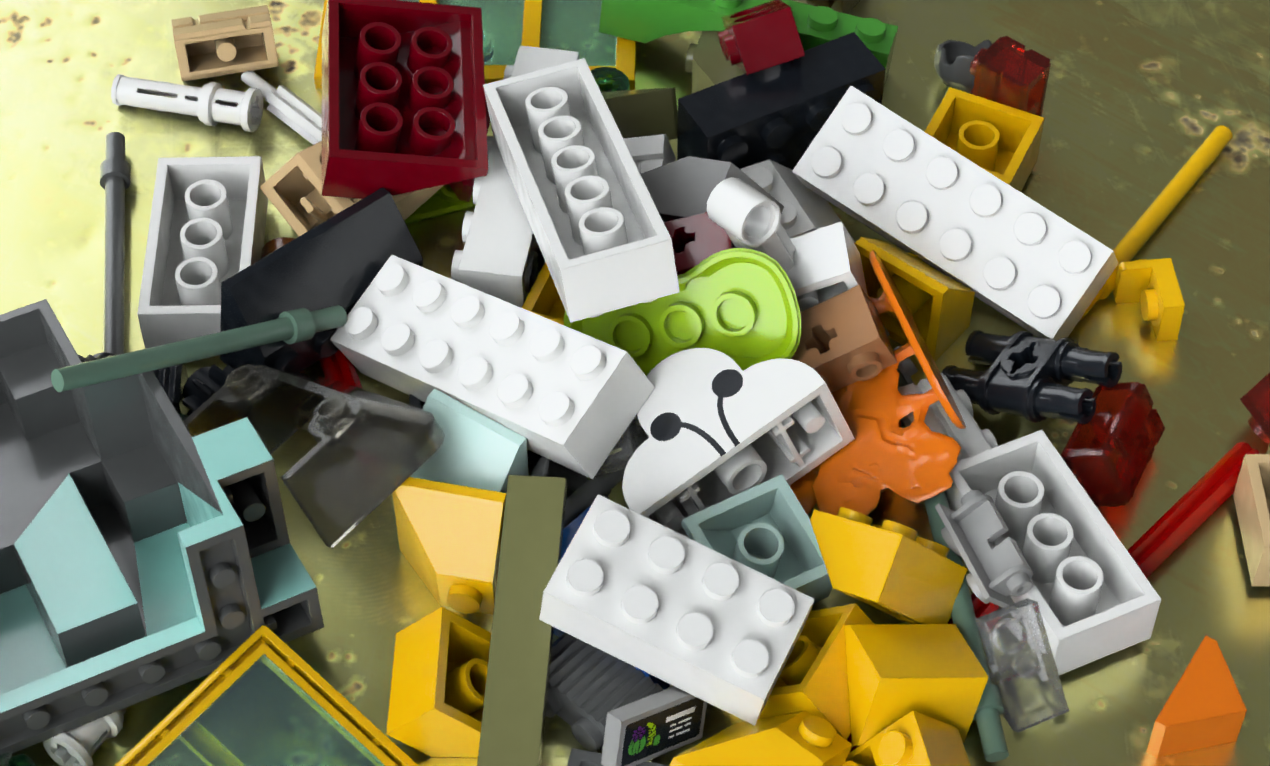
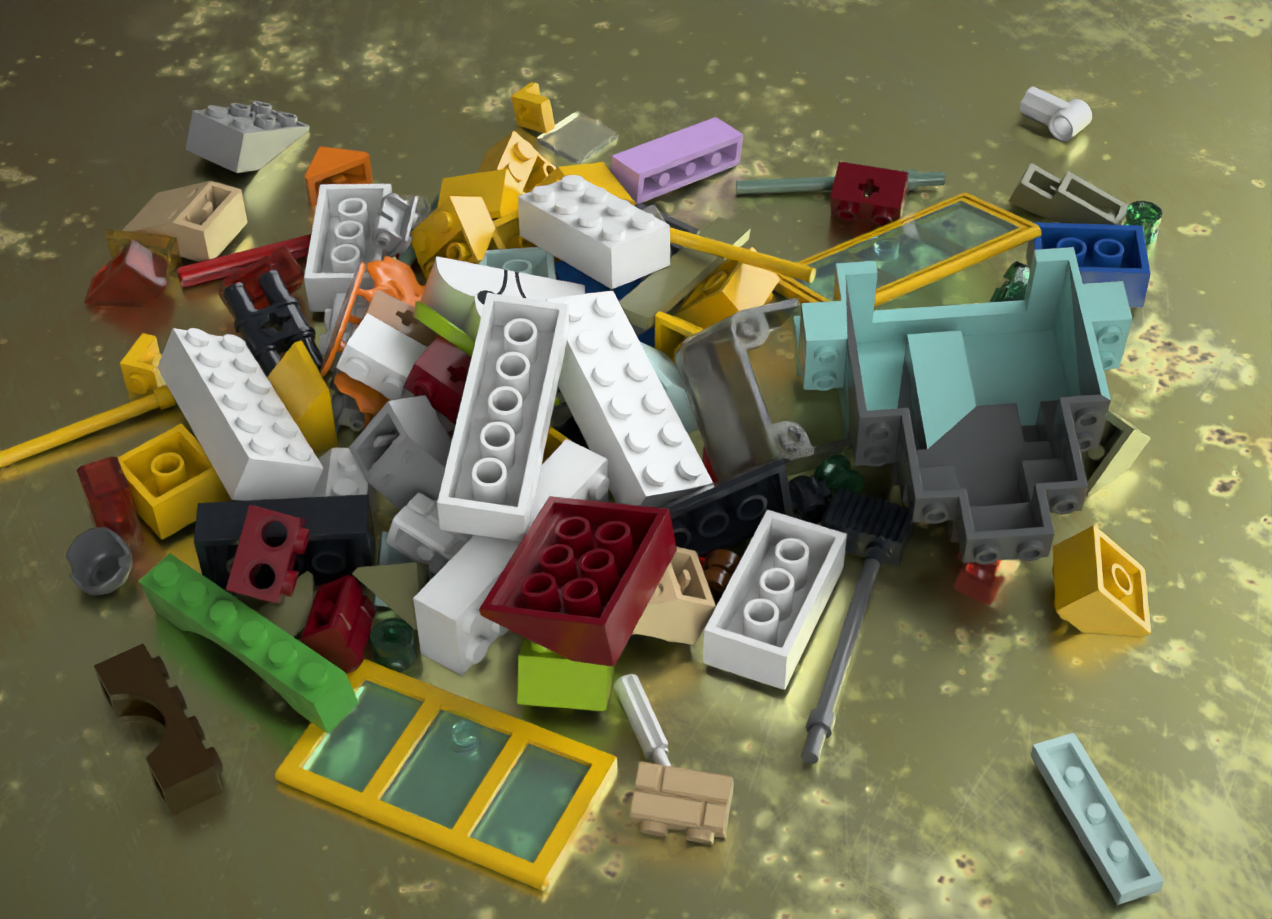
camera: 155 degrees left, 5 degrees down
sand green bar [51,305,347,392] -> none
white pin [111,74,263,132] -> none
white piece [706,177,796,274] -> none
none -> dark red brick [300,575,377,674]
none -> yellow bar [670,227,816,283]

